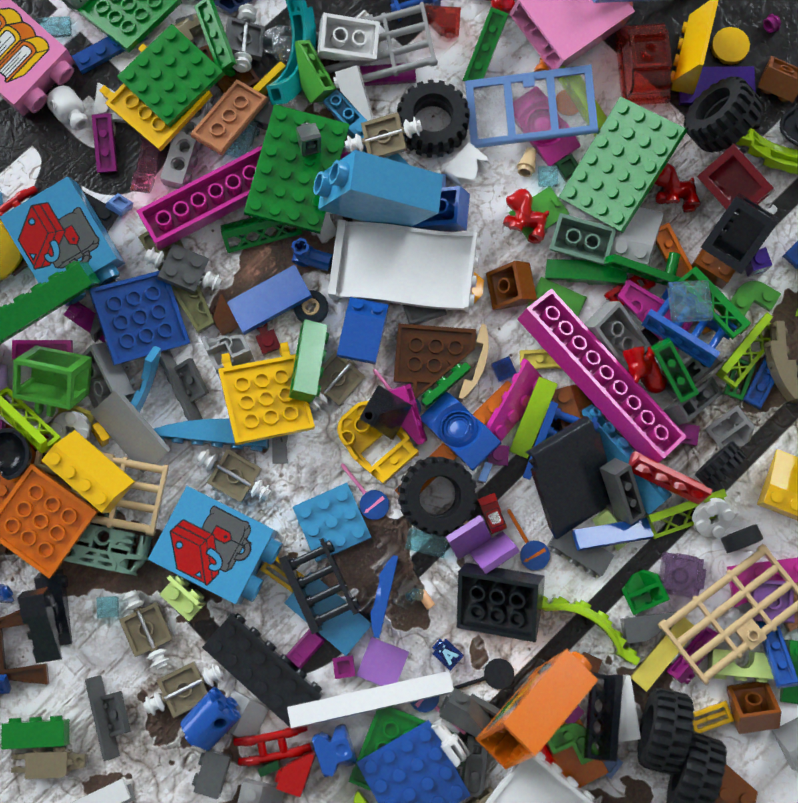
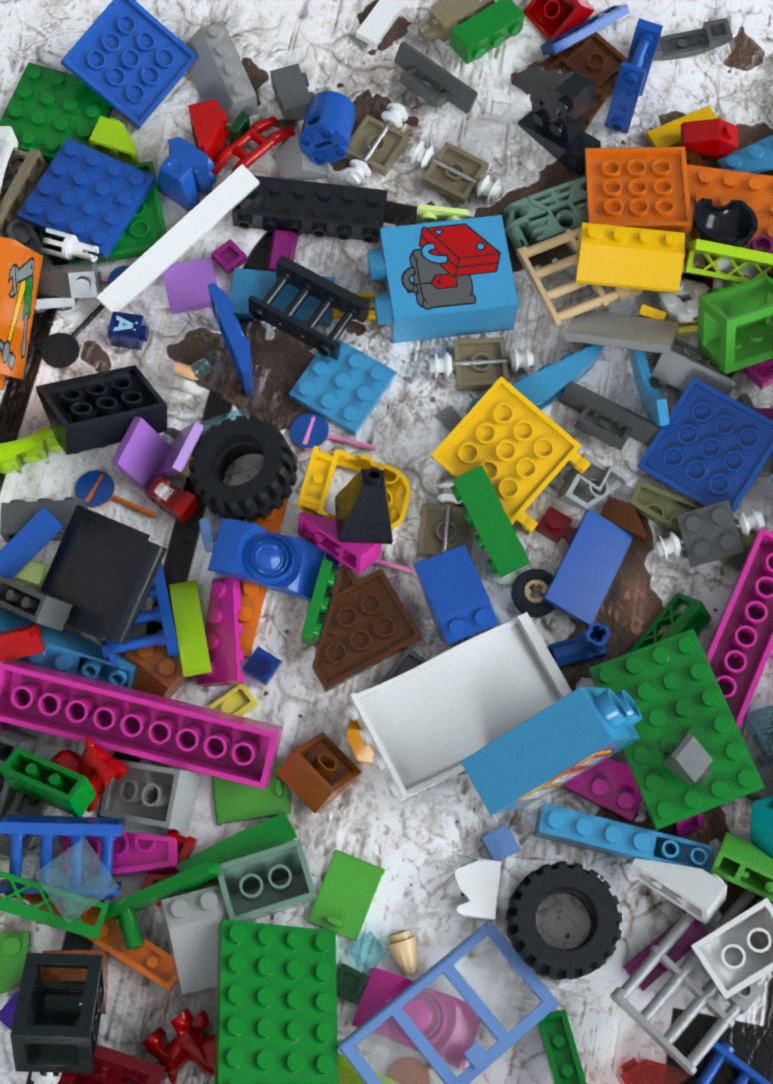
camera: 140 degrees right, 10 degrees down
clear light blue tile [97,596,119,618] -> none
dark tan plate [345,112,423,158] -> none
blue slope [412,186,470,232] -> none
tan slope [458,324,489,402] -> none
magenta plate [488,445,509,466] -> none
red animal [503,188,549,244] -> none

